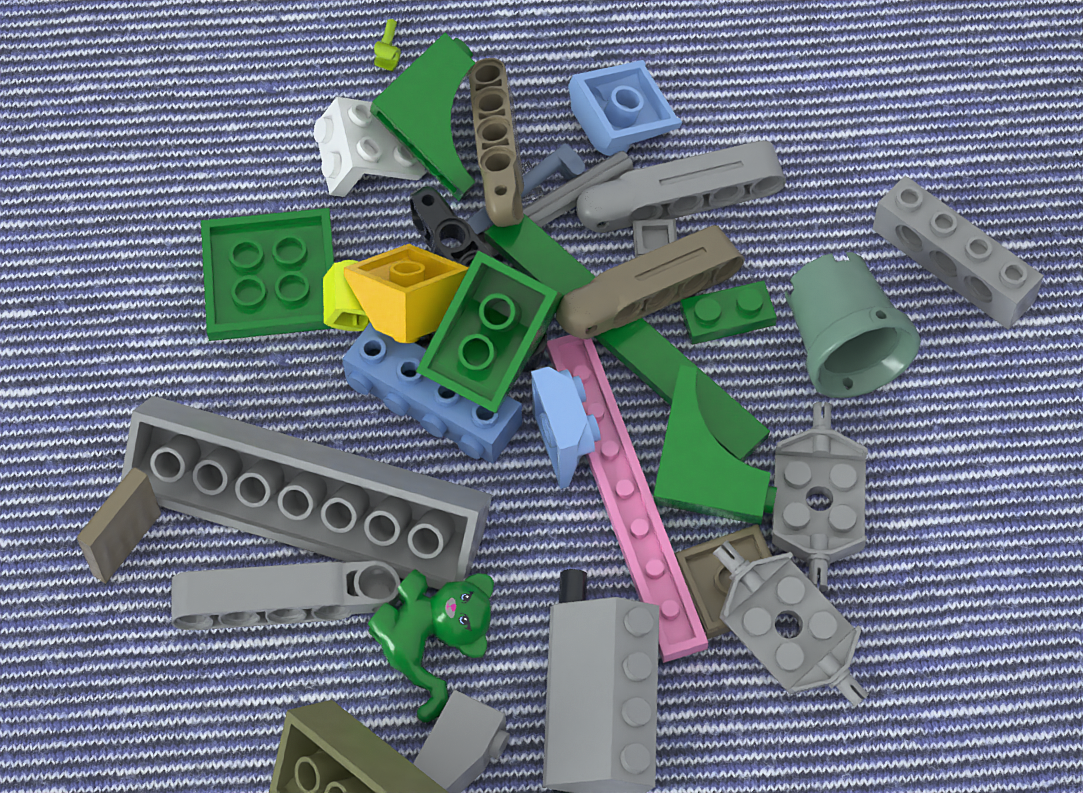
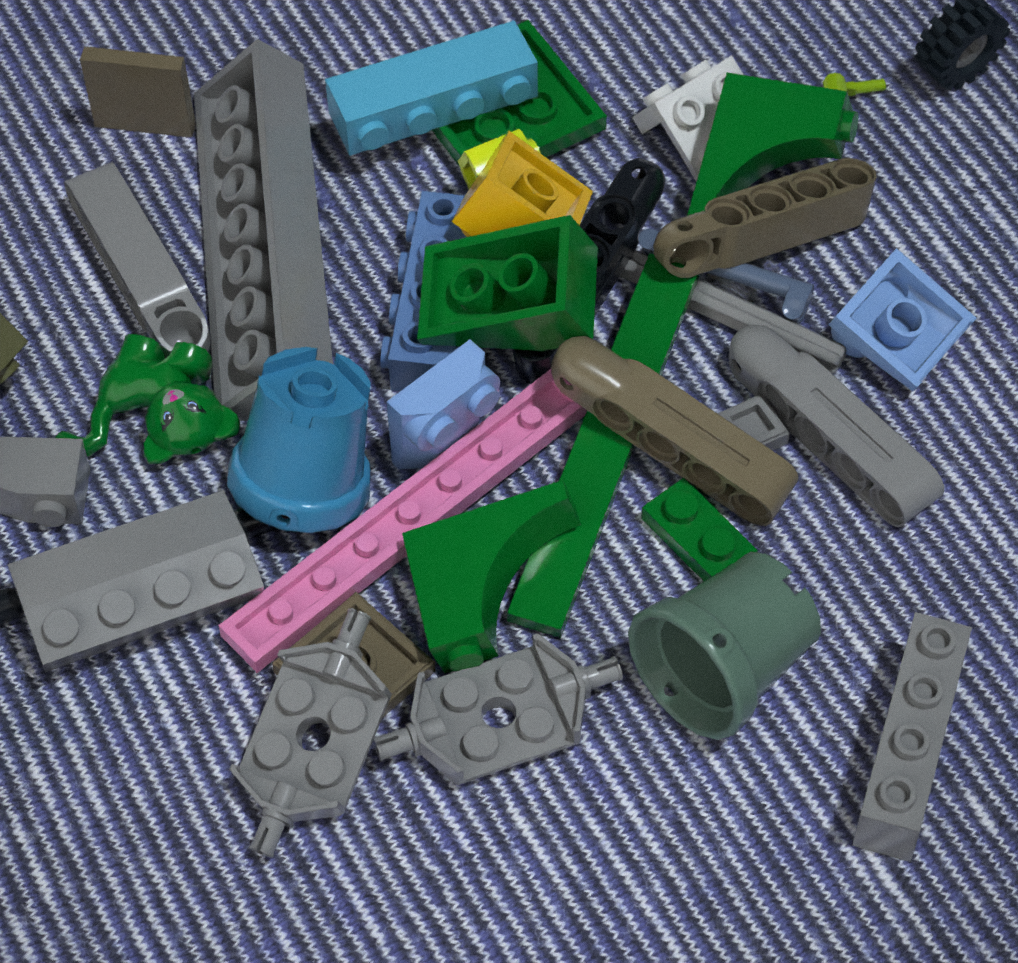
camera: 65 degrees right, 5 degrees down
none -> dark azure piece [227,347,371,533]
none -> medium azure brick [325,20,538,156]

